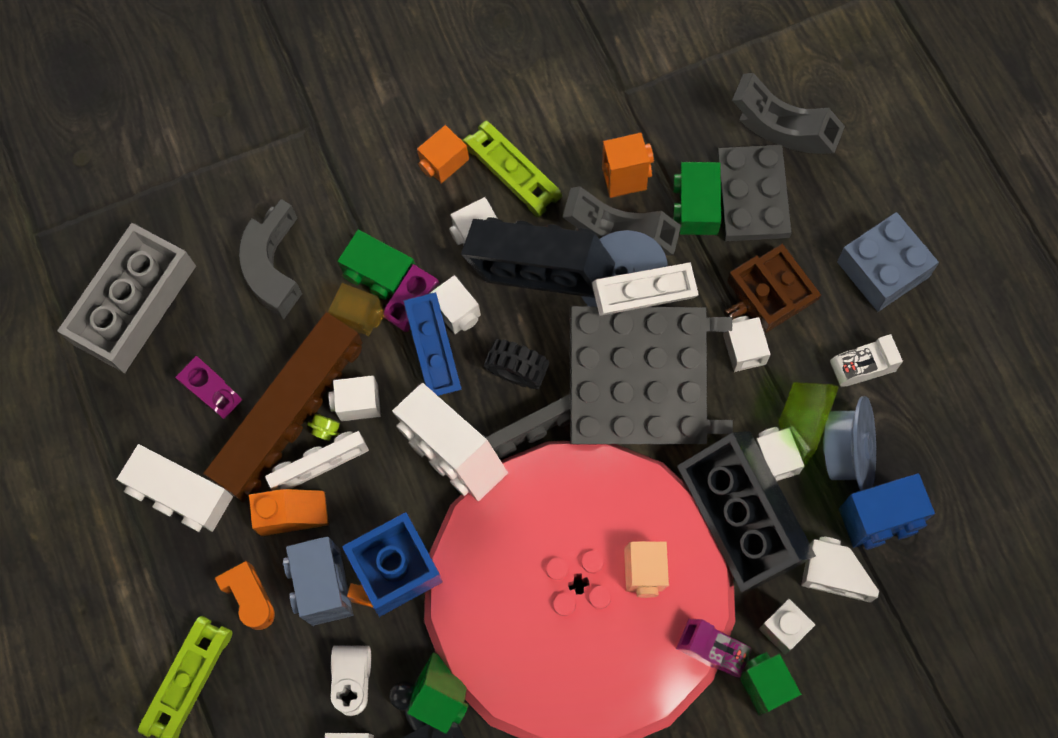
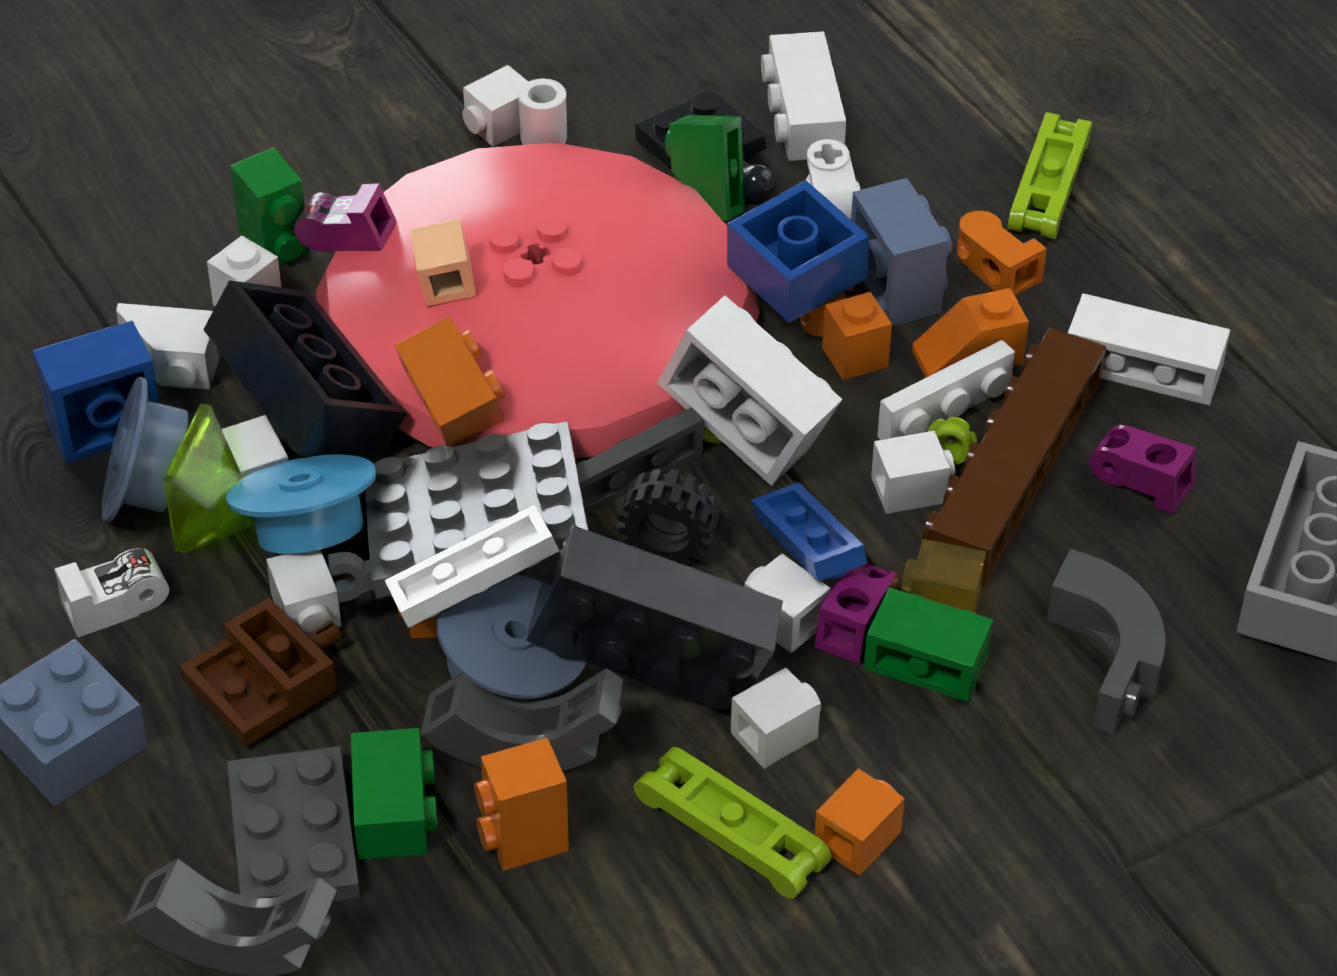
camera: 165 degrees right, 25 degrees down
none -> dark azure piece [226,454,376,554]
none -> orange brick [394,316,505,447]
none -> orange brick [822,292,892,381]

